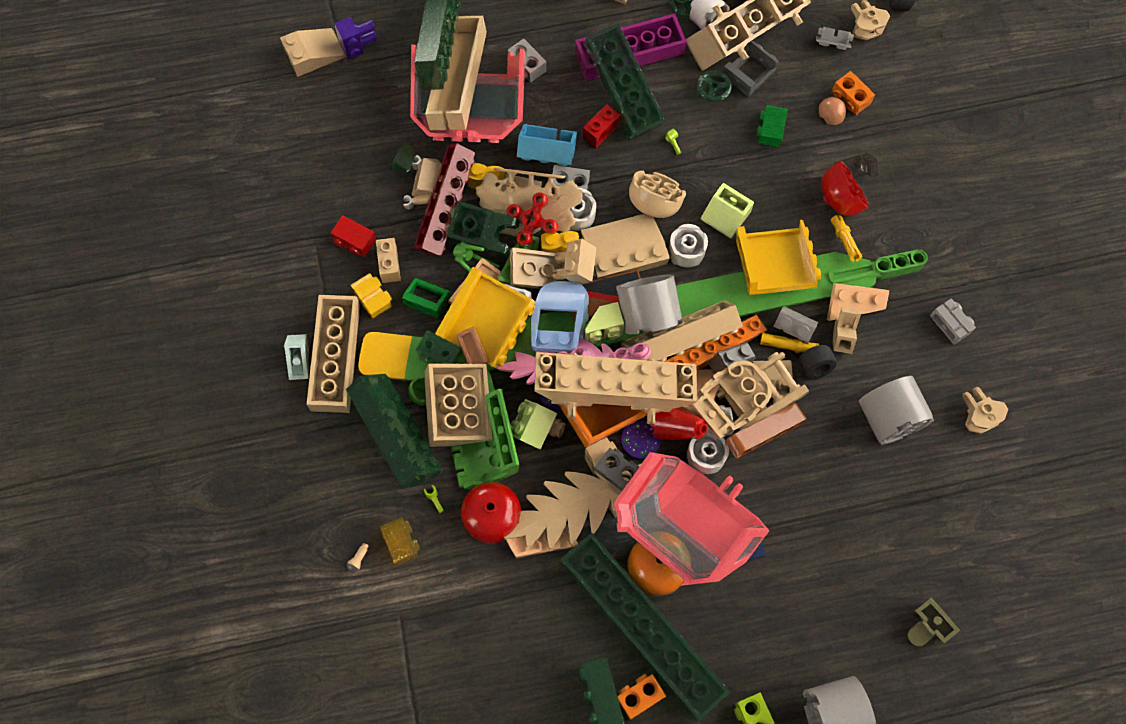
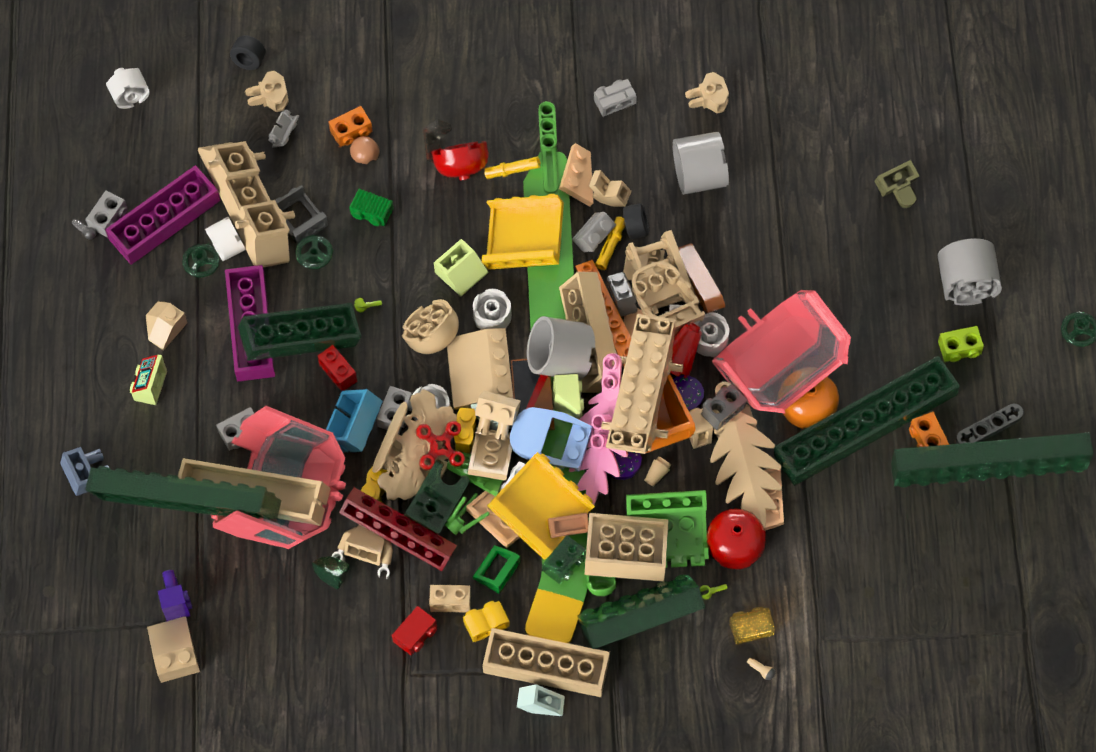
camera: 75 degrees left, 5 degrees down
yellowish green slope [510,399,557,449] -> none

